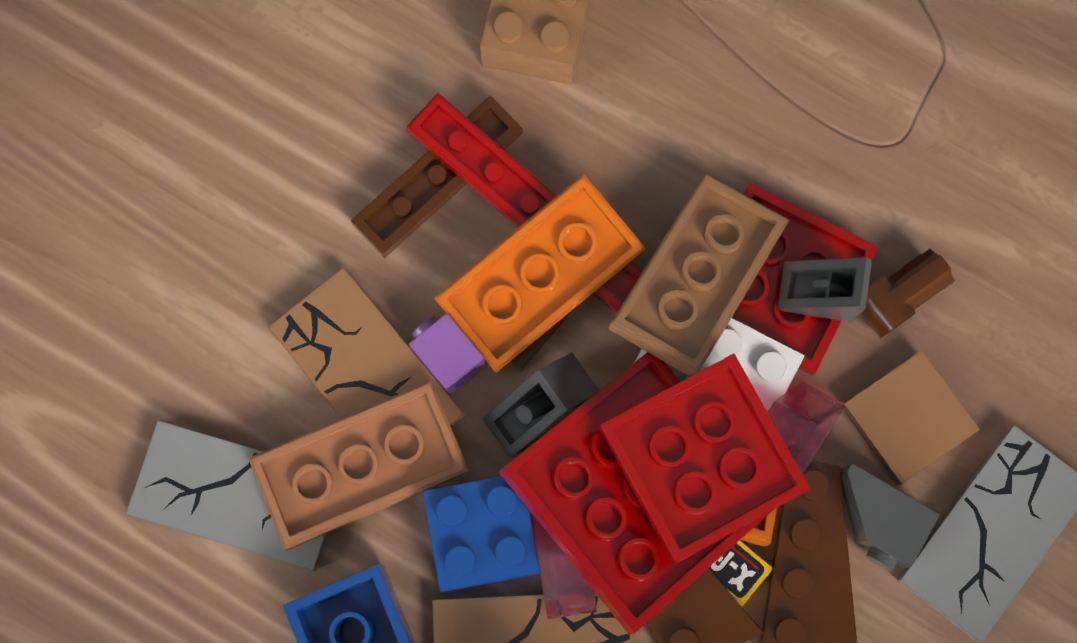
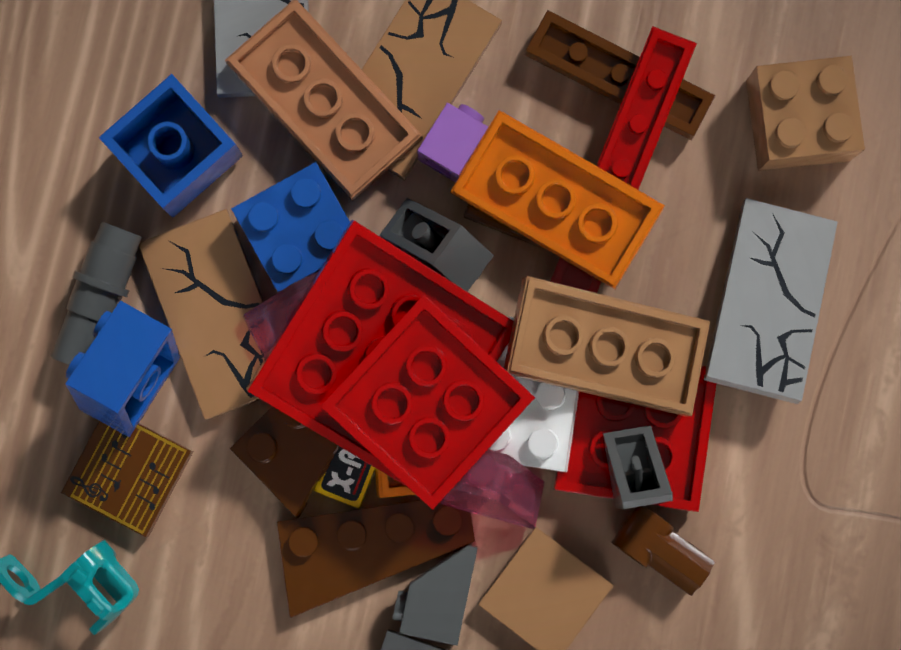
camera: 70 degrees right, 5 degrees up
none -> light grey tile [704,198,838,404]

